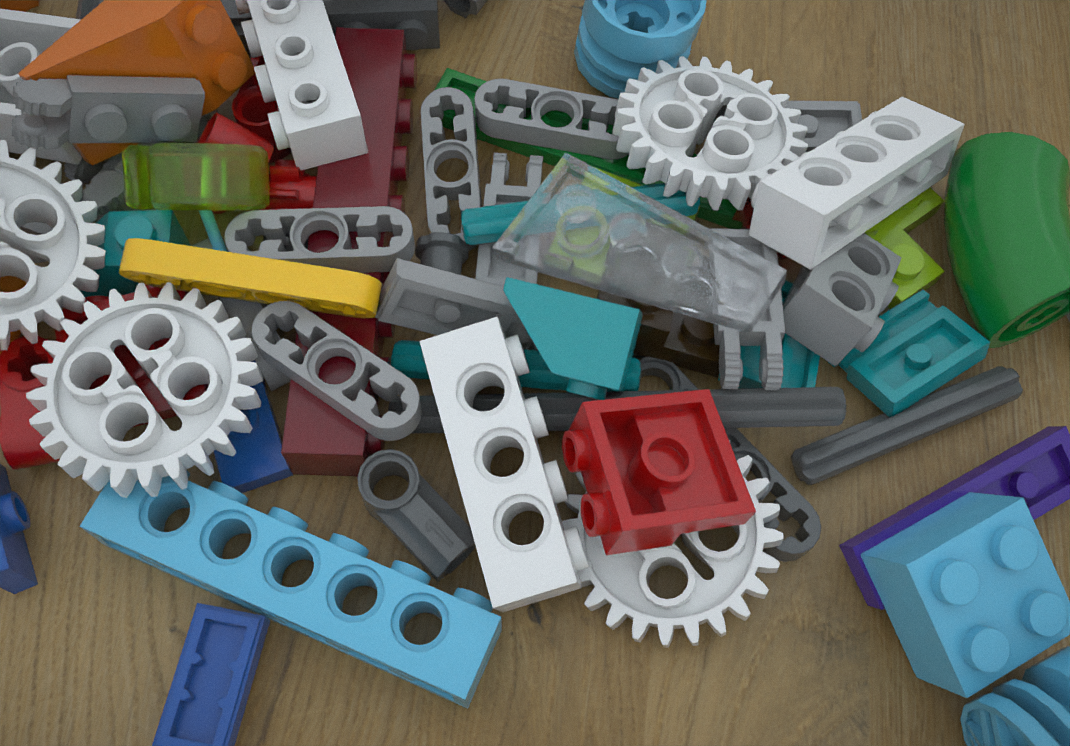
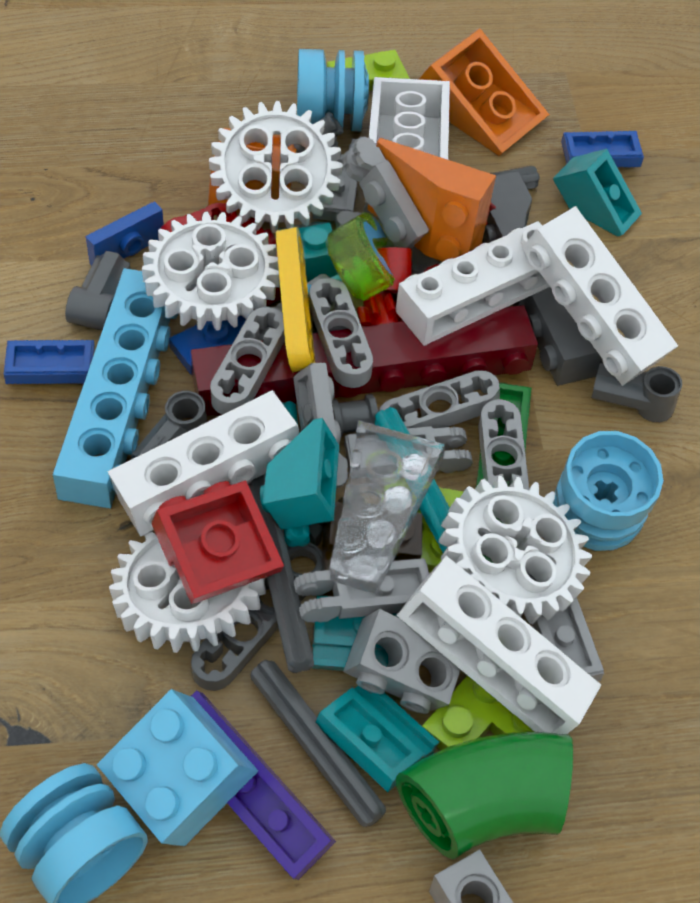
camera: 75 degrees right, 10 degrees down
none -> dark grey piece [65,251,131,331]

